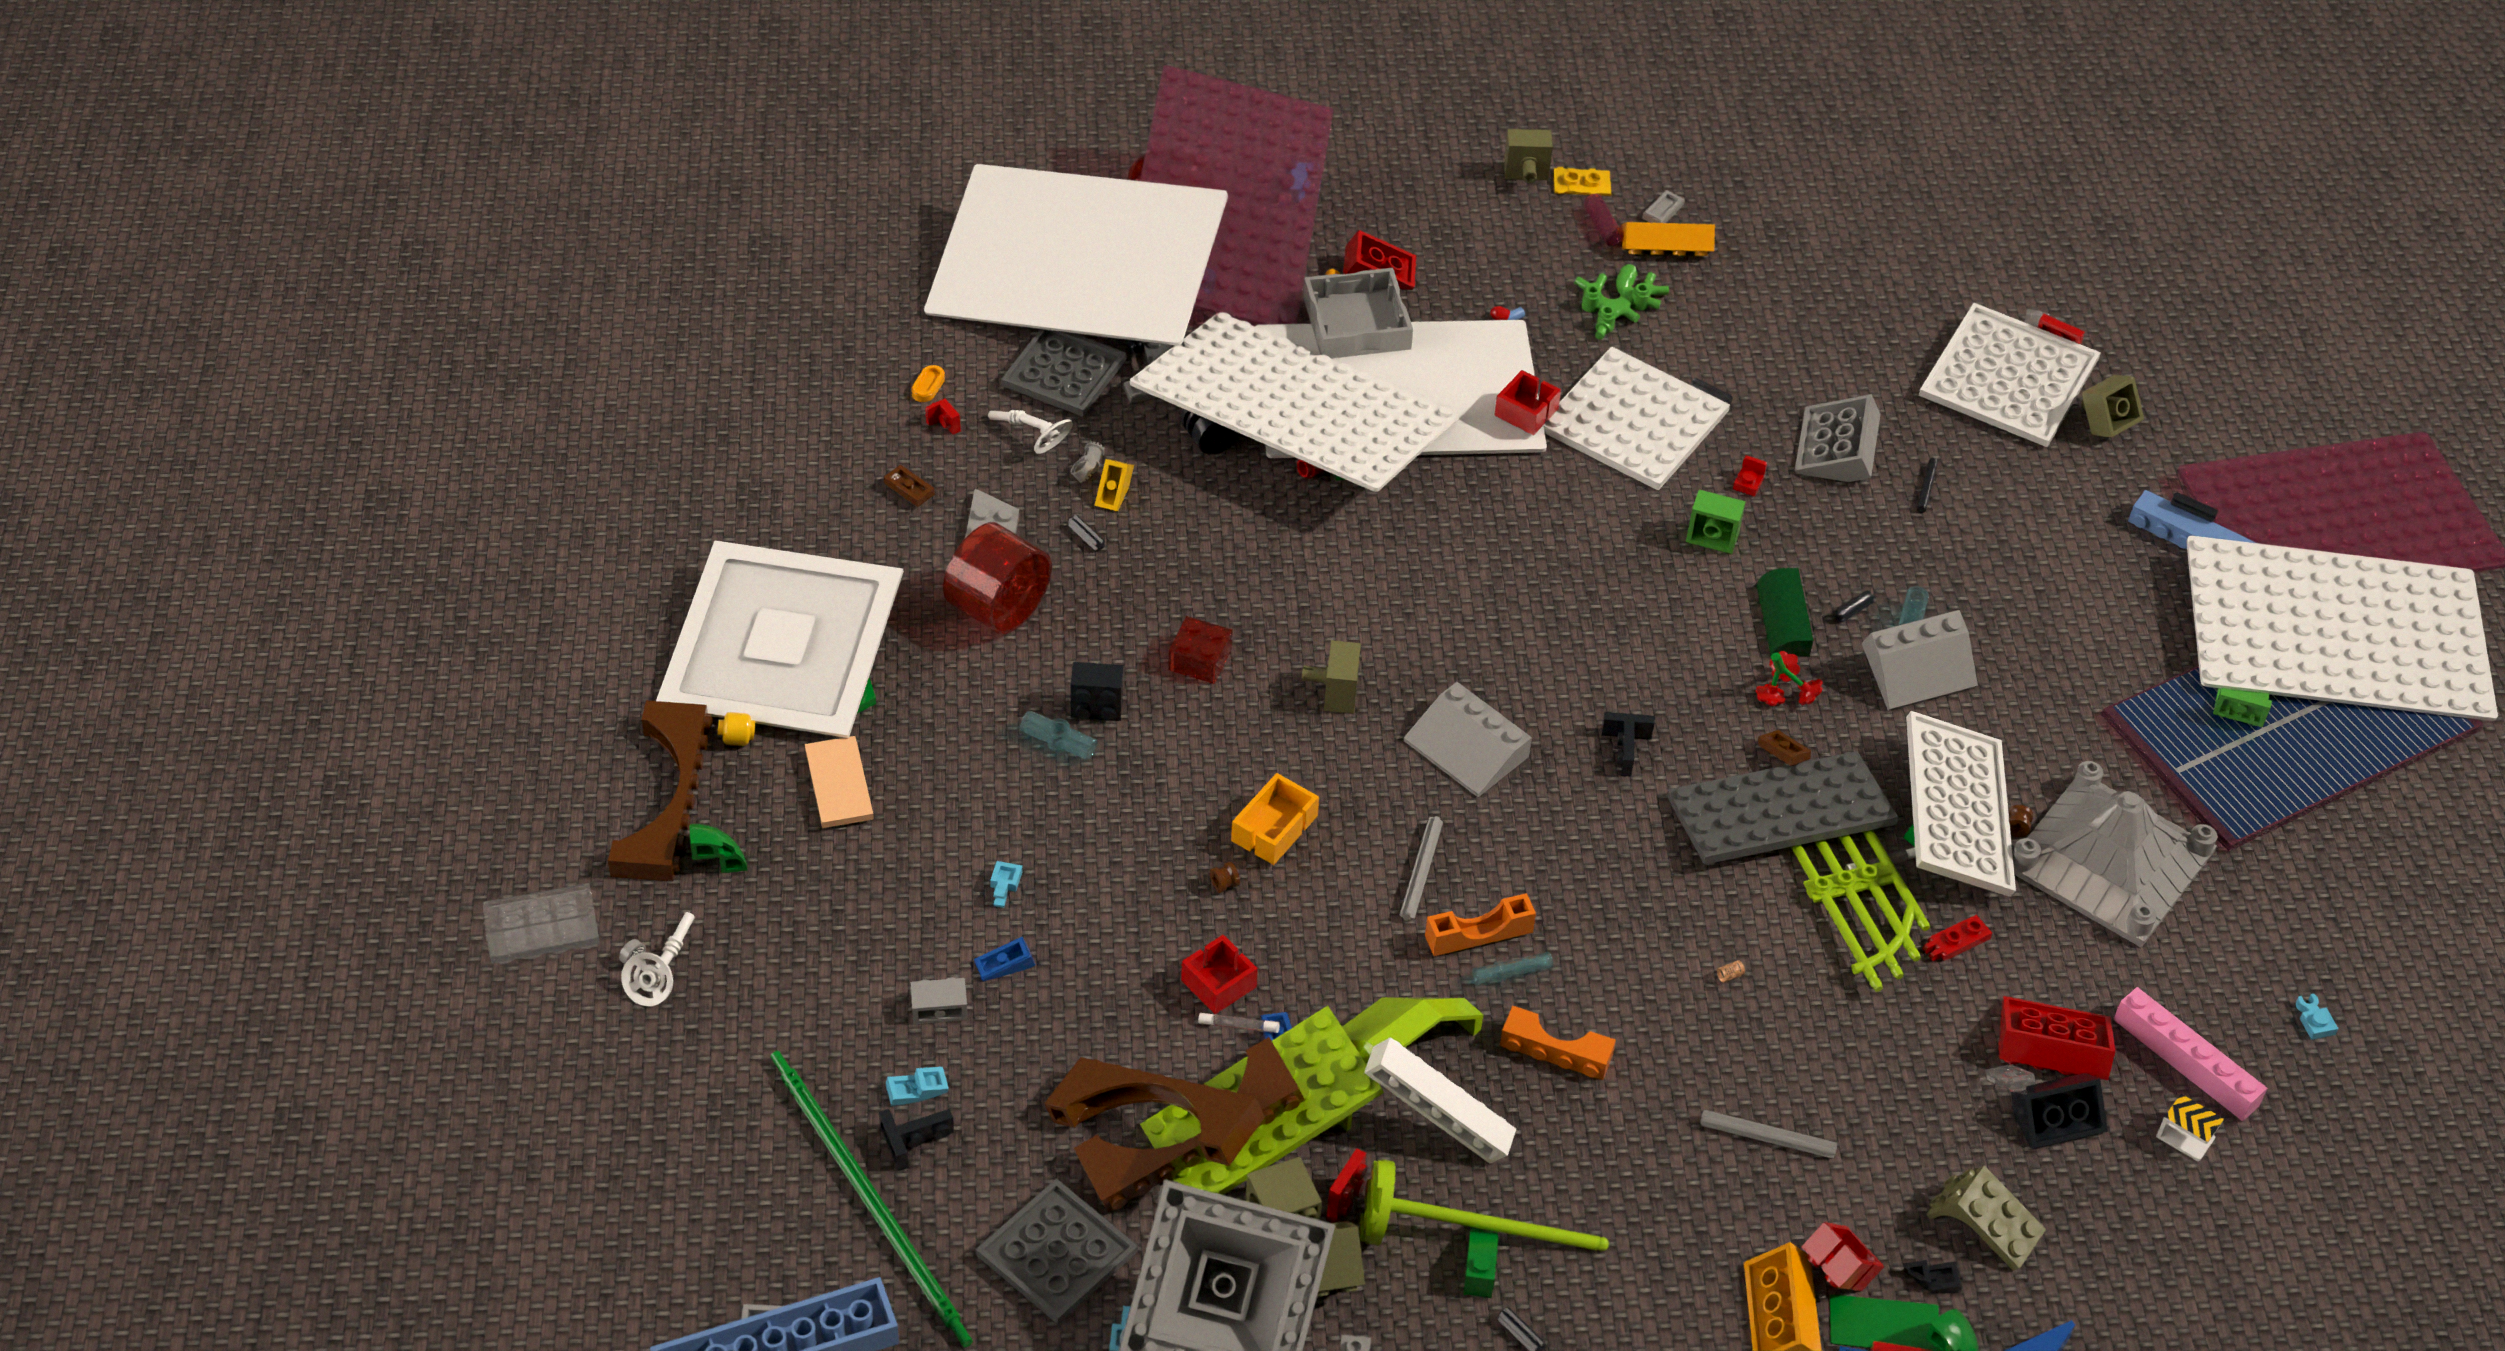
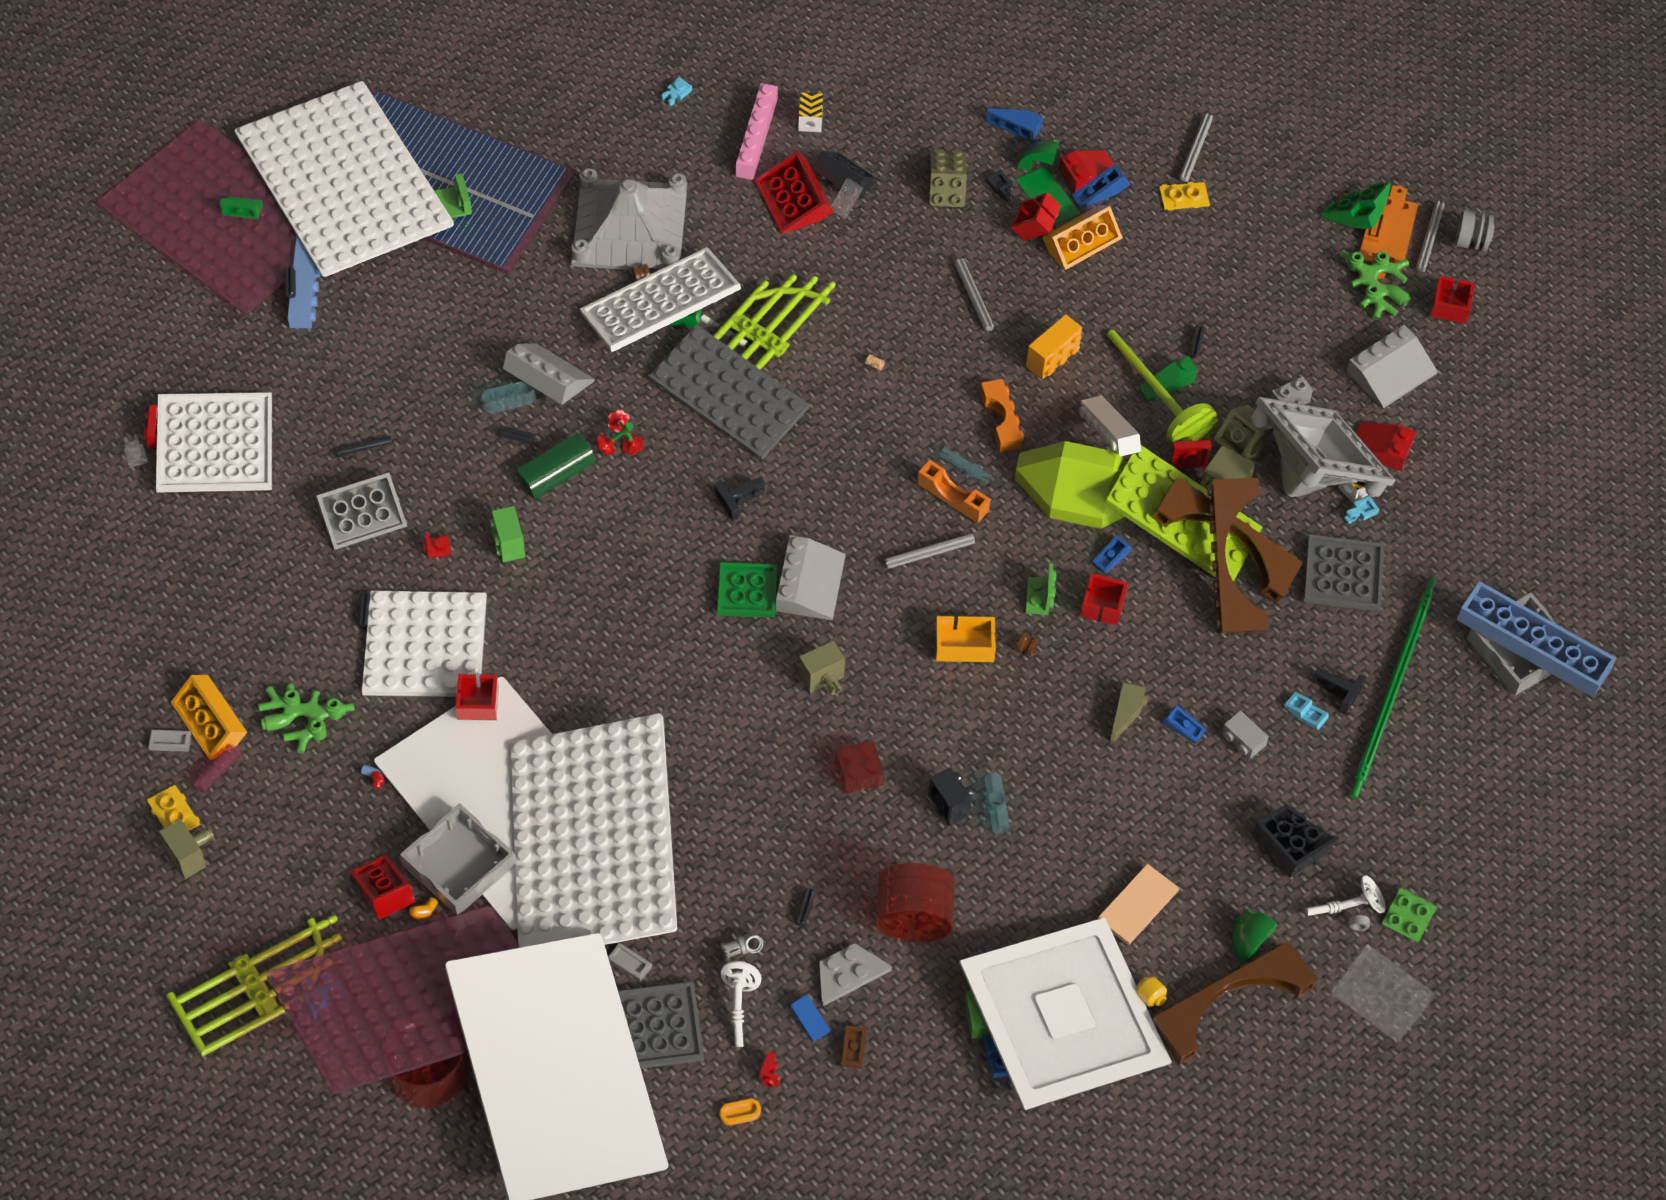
camera: 125 degrees left, 10 degrees up
medium azure plate [990,861,1022,908] -> none
yellow slope [1094,459,1134,511] -> none
clear bar [1198,1013,1279,1033] -> none
reddish brown plate [1758,730,1811,766] -> none
red hinge [1922,914,1992,961] -> none
olive brick [2081,375,2144,438] -> none
none -> lime piece [166,915,342,1057]
none -> green panel [220,197,263,219]
none -> green plate [717,562,778,618]
none -> blue slope [790,995,830,1042]
none -> light orange piece [1026,315,1082,379]
none -> bright green bracket [1026,563,1056,615]
none -> olive slope [1110,682,1148,742]
none -> black wedge [1251,804,1340,878]
none -> bright green bracket [1383,887,1438,942]

